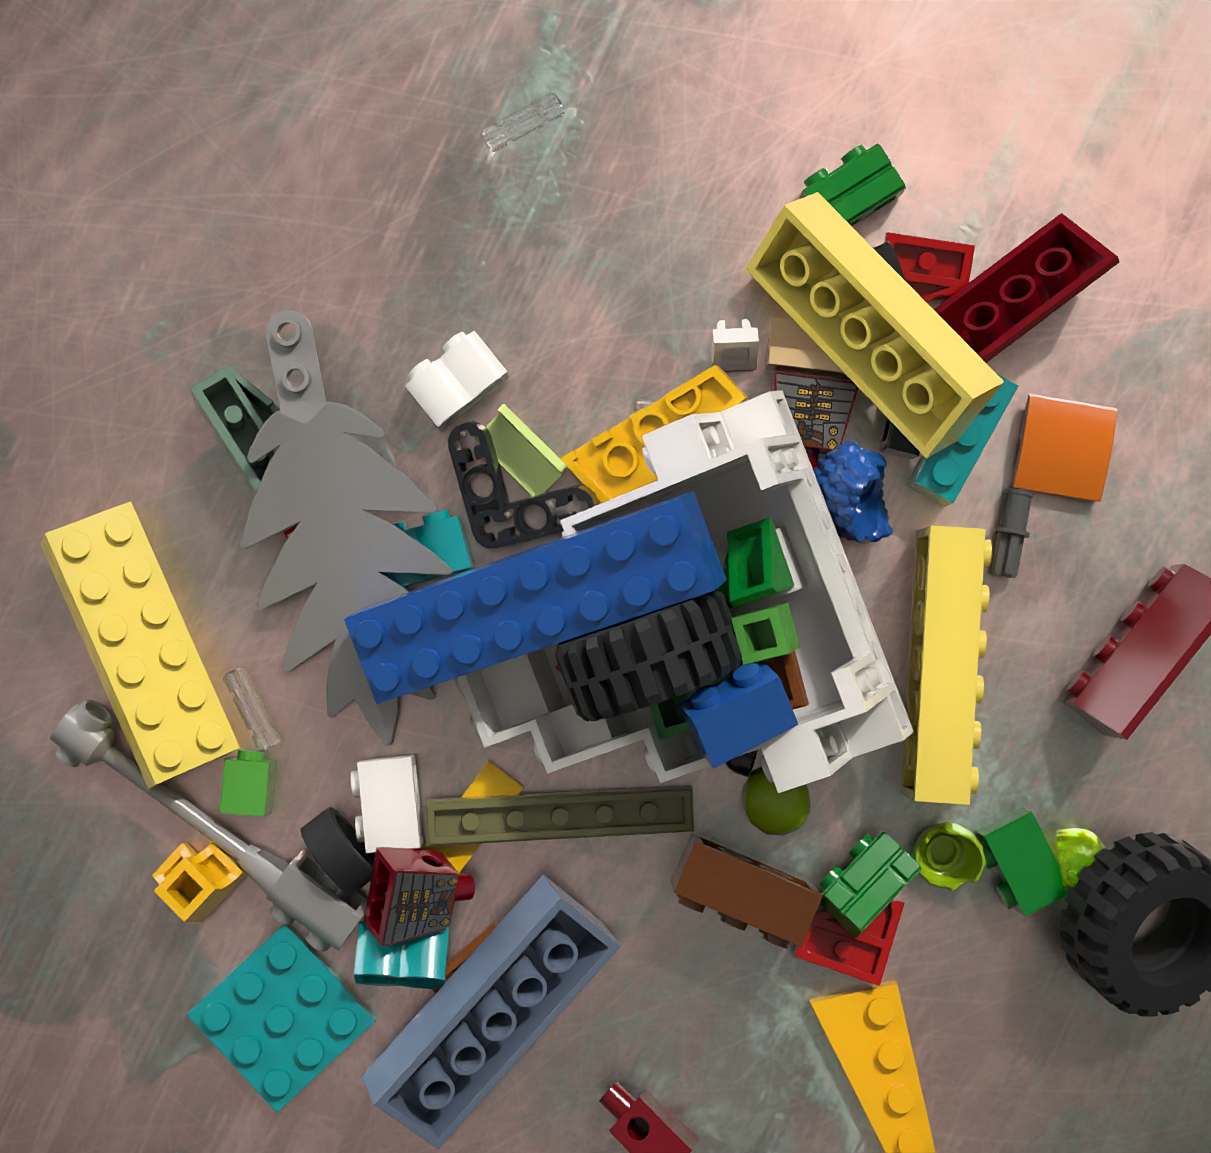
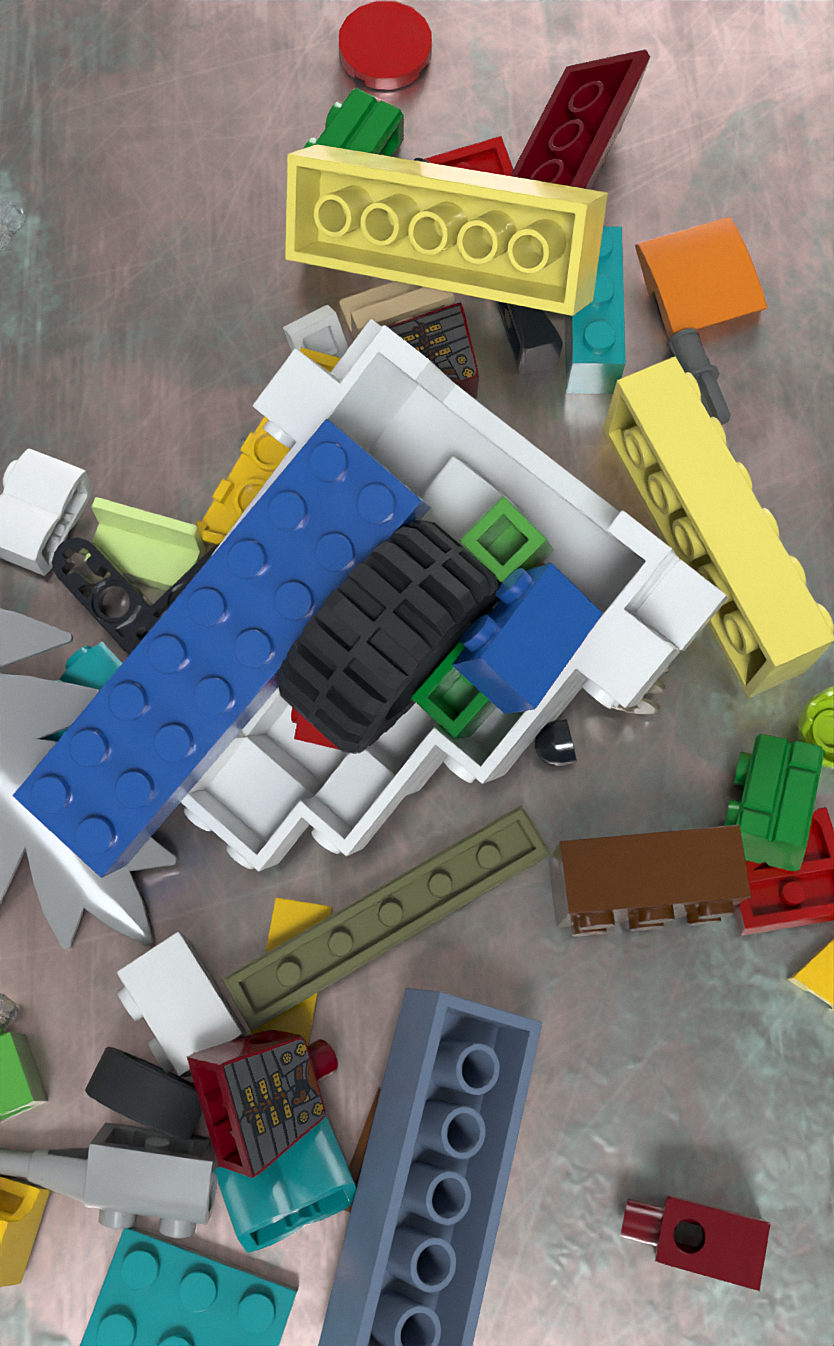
camera: 30 degrees left, 15 degrees down
green slope [717,517,794,608] -> none
lime hair [742,767,811,836] -> none
blue hair [813,441,893,543] -> none
none -> red tile [338,1,432,90]

